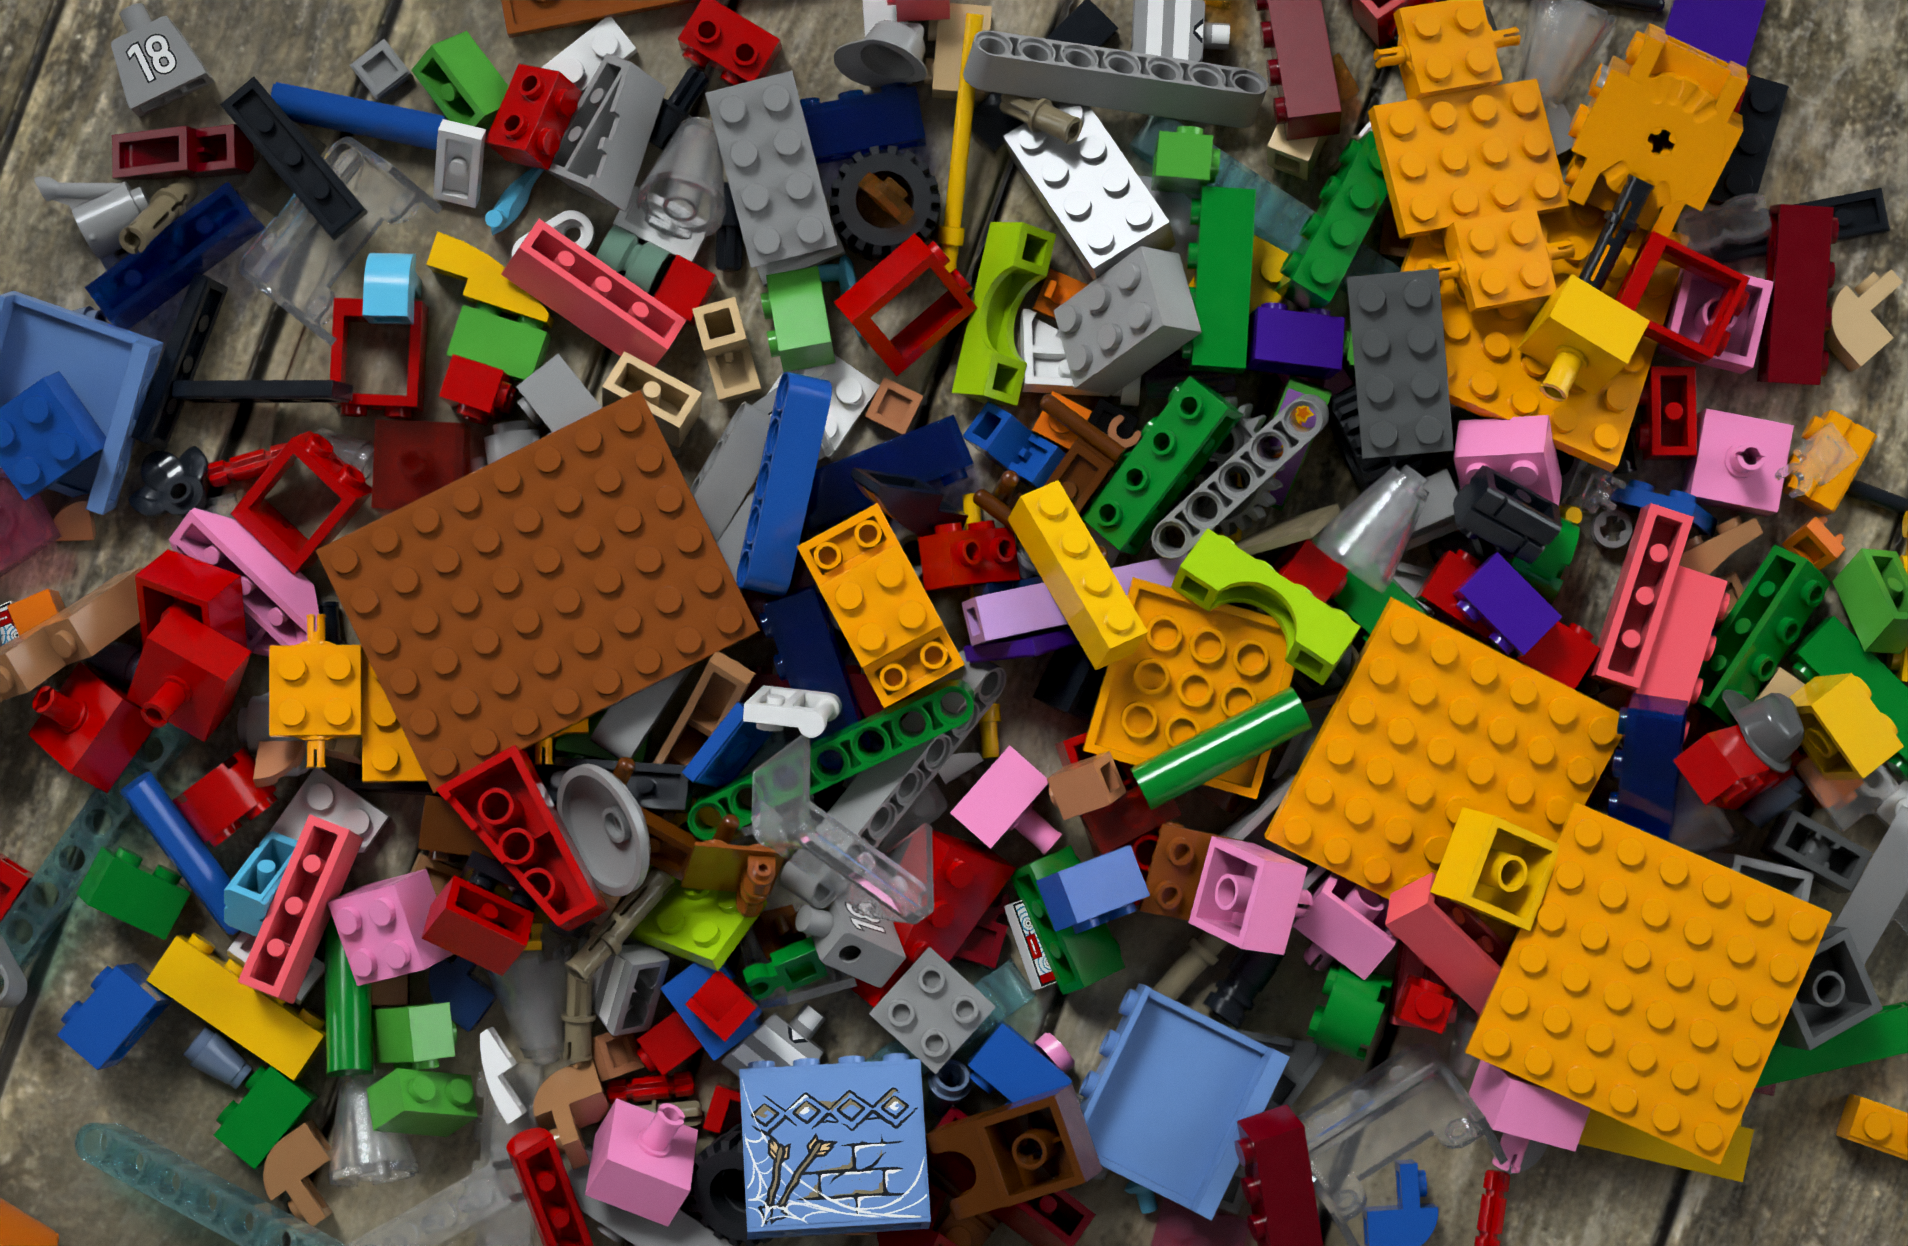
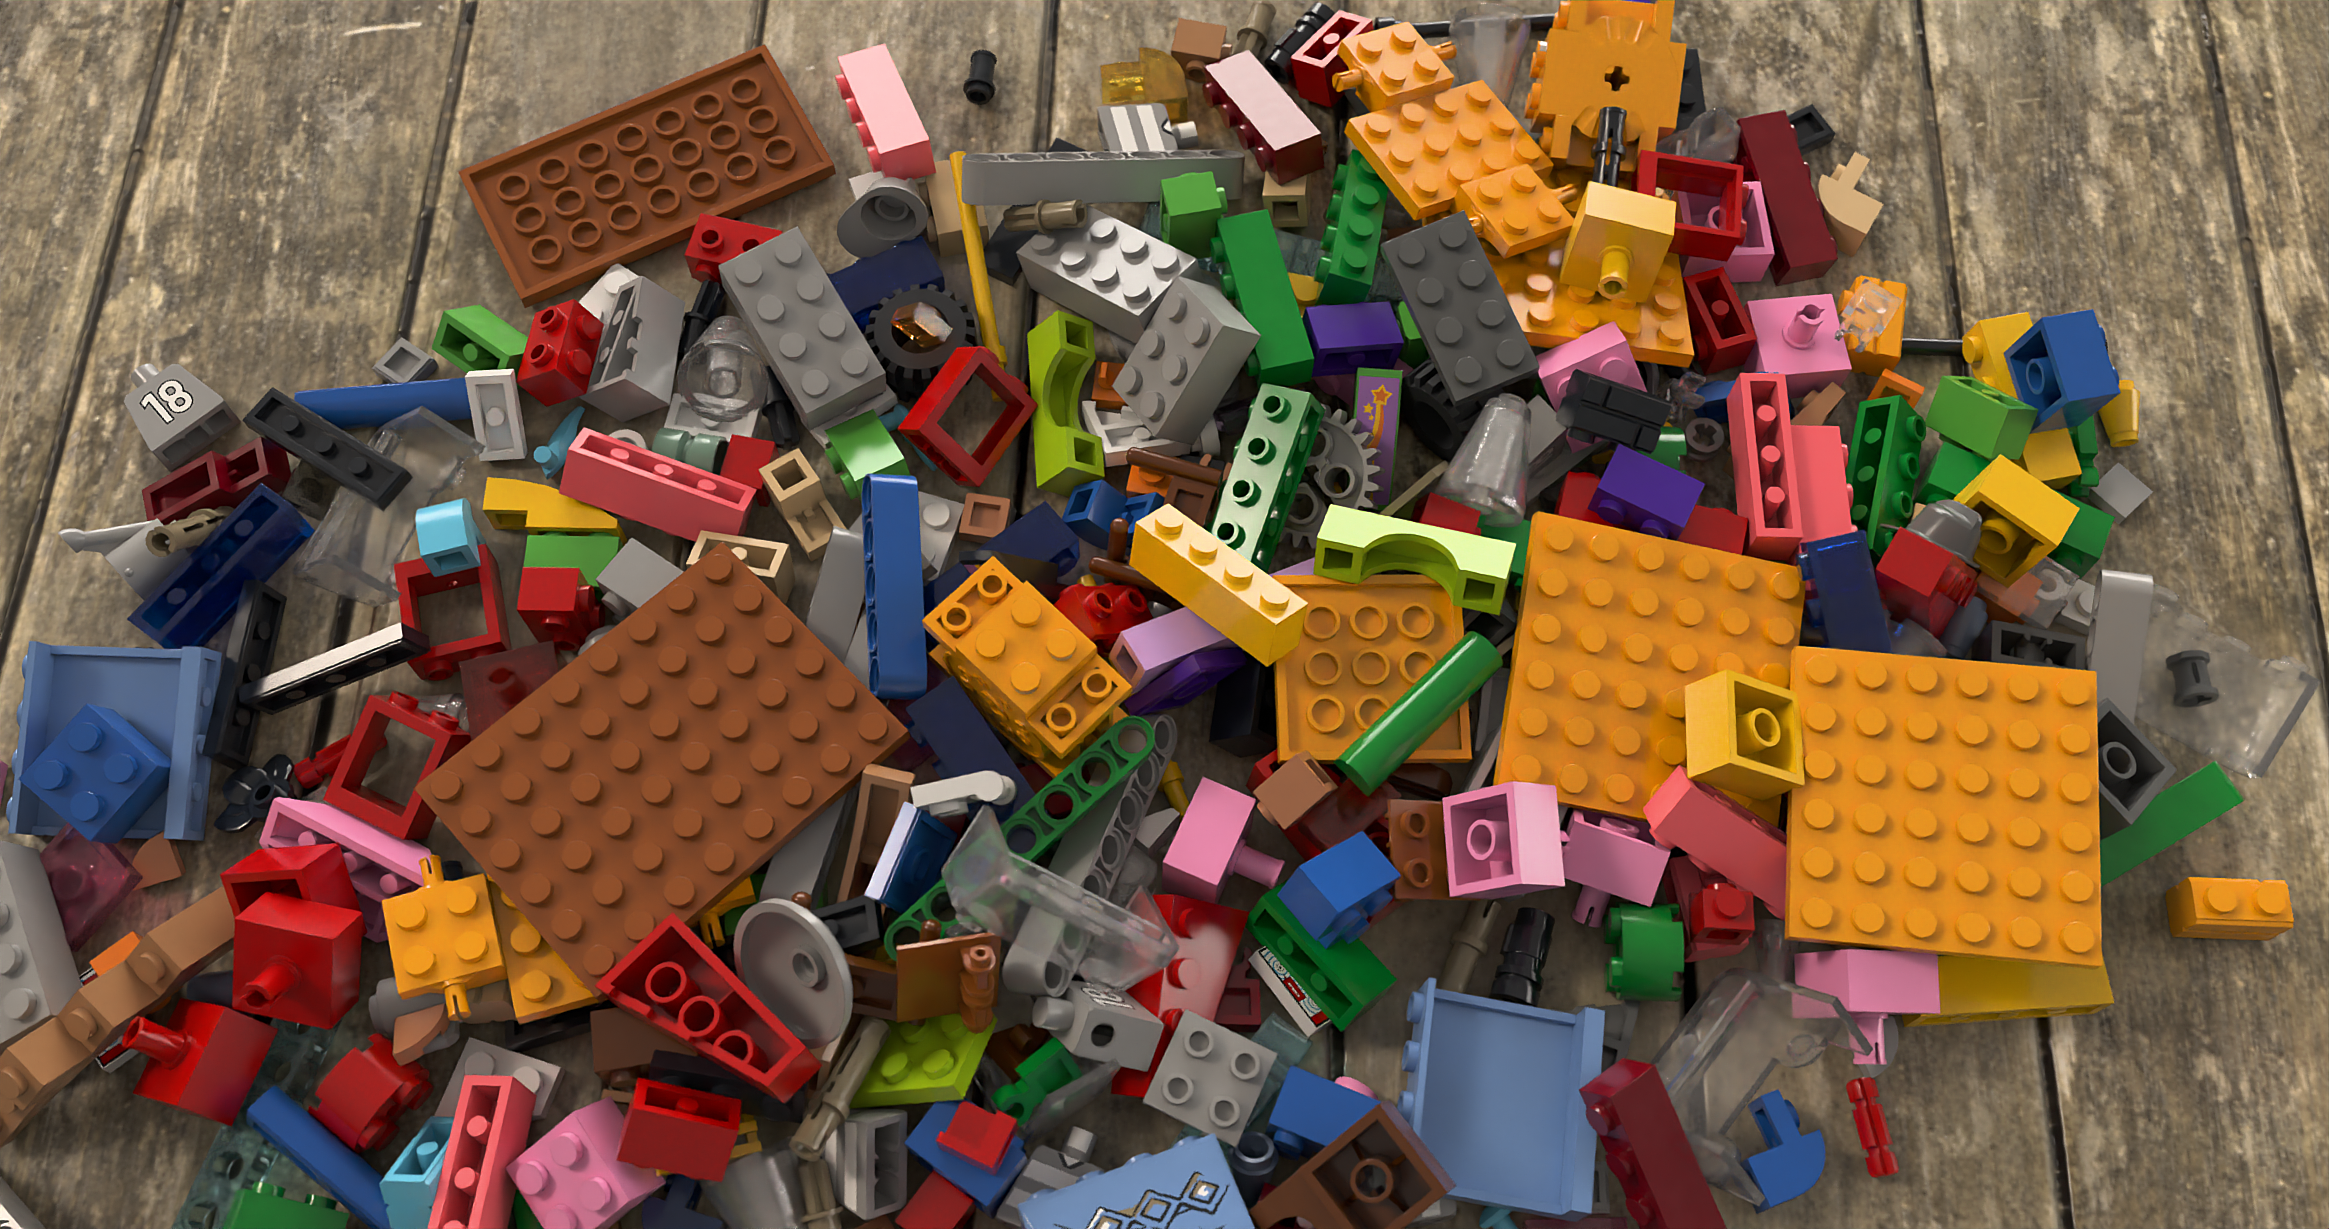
camera: 20 degrees left, 20 degrees down
light grey beam [1151,394,1329,559] -> none

